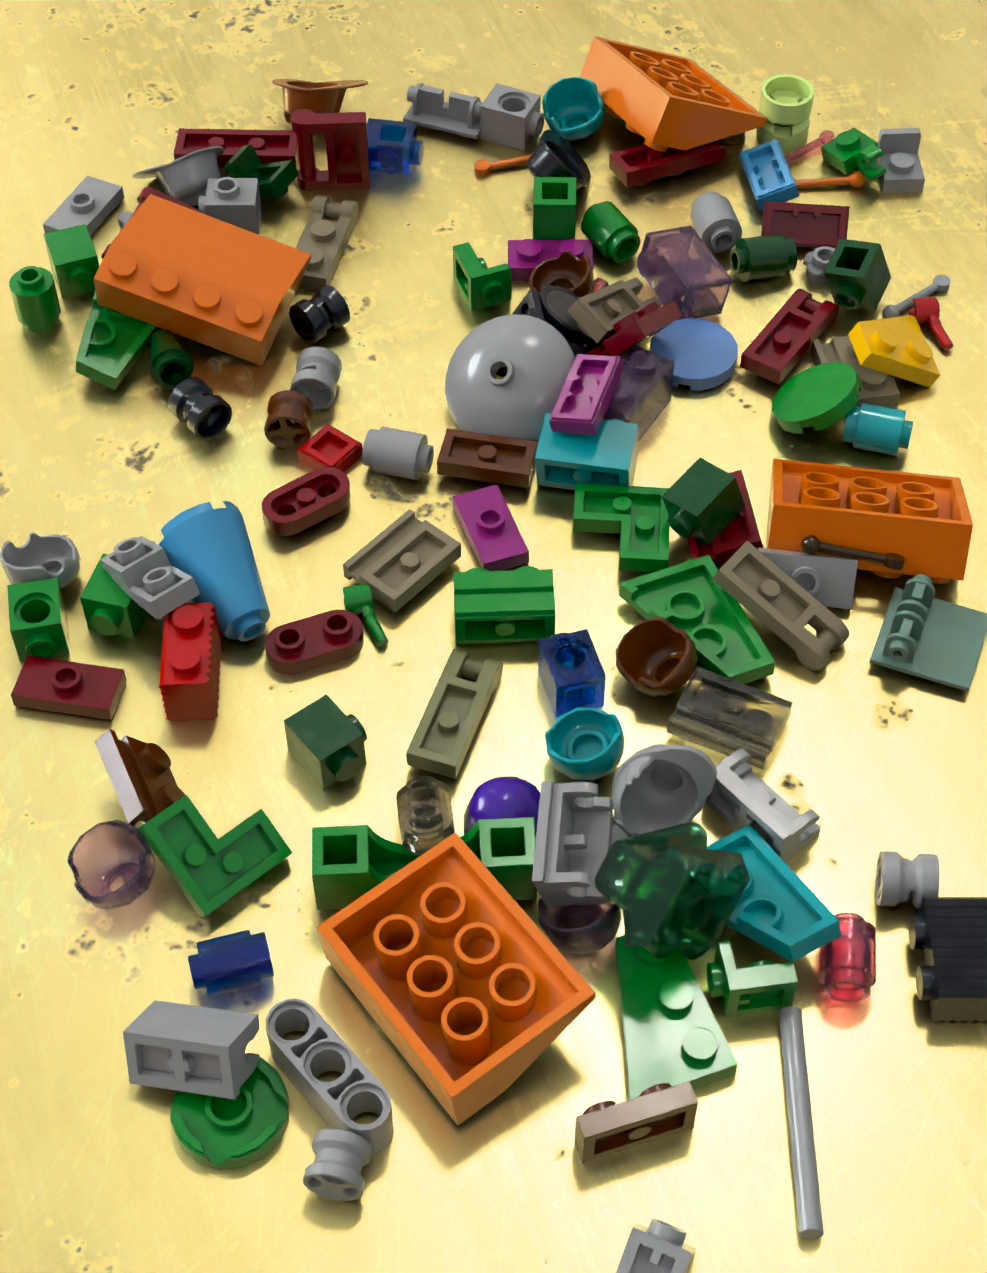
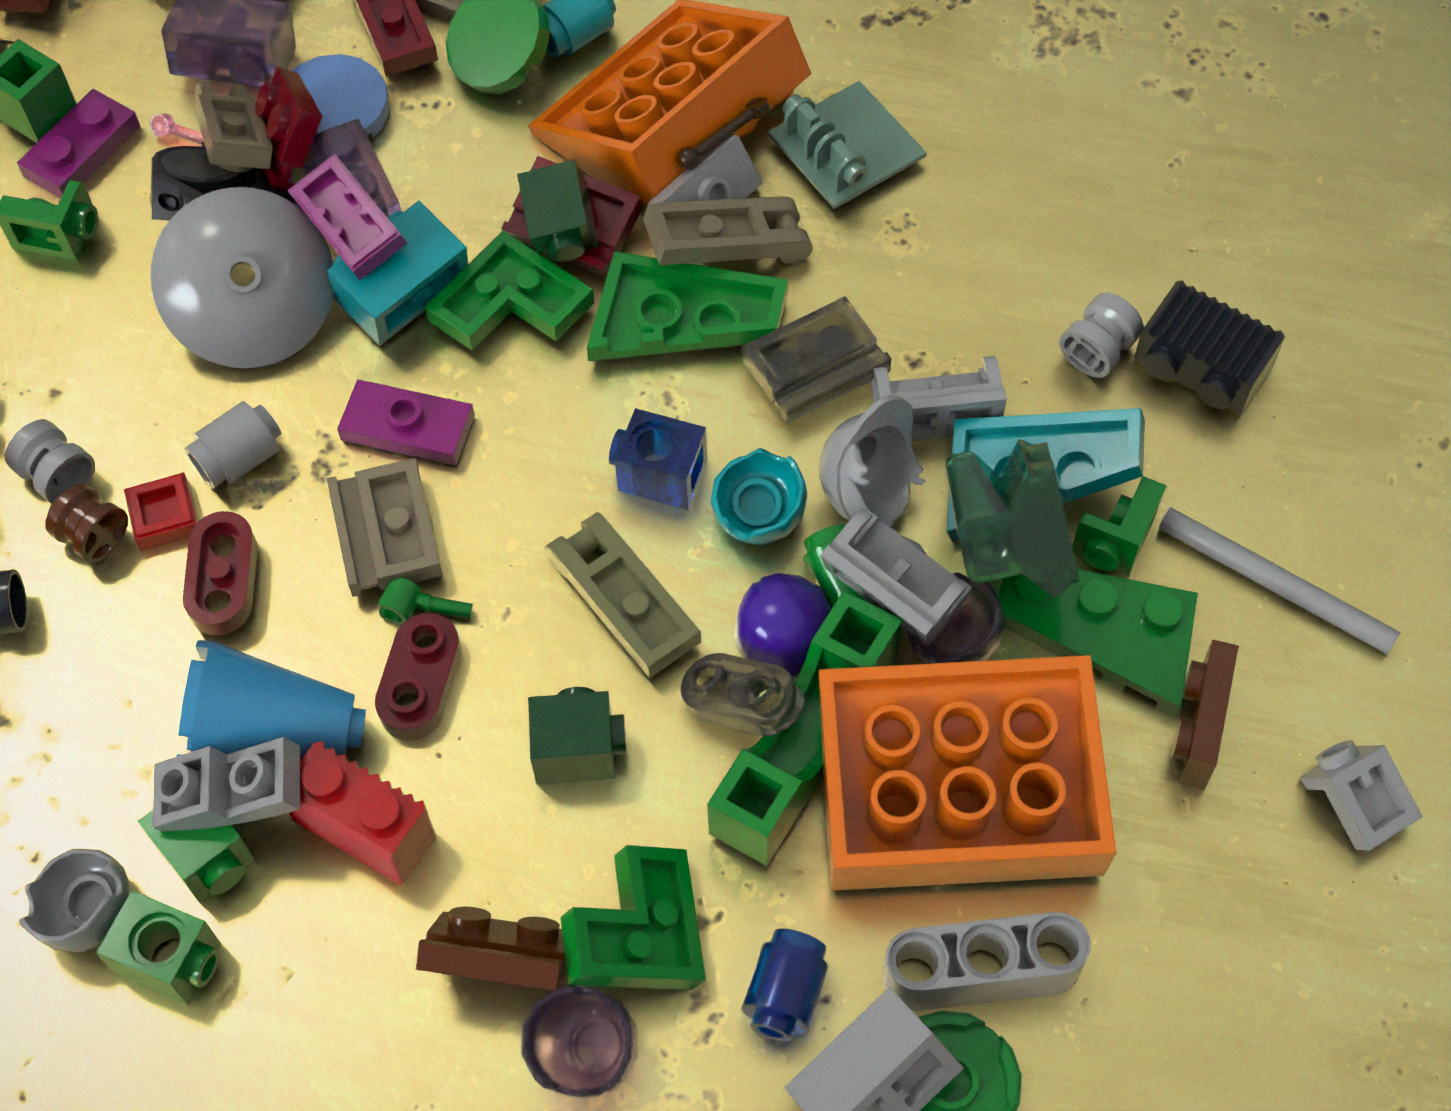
camera: 55 degrees left, 10 degrees up
dark red plate [11,656,127,720] -> none
light grey wheel [303,1129,373,1201] -> none
reddish brown plate [437,428,538,488] -> none
green brick [453,566,556,644] -> none
reddish brown hair [528,250,594,297] -> none
green brick [581,201,641,263] -> none
reddish brown hair [615,617,698,697] -> none
clear pink brick [819,913,876,1002] -> none

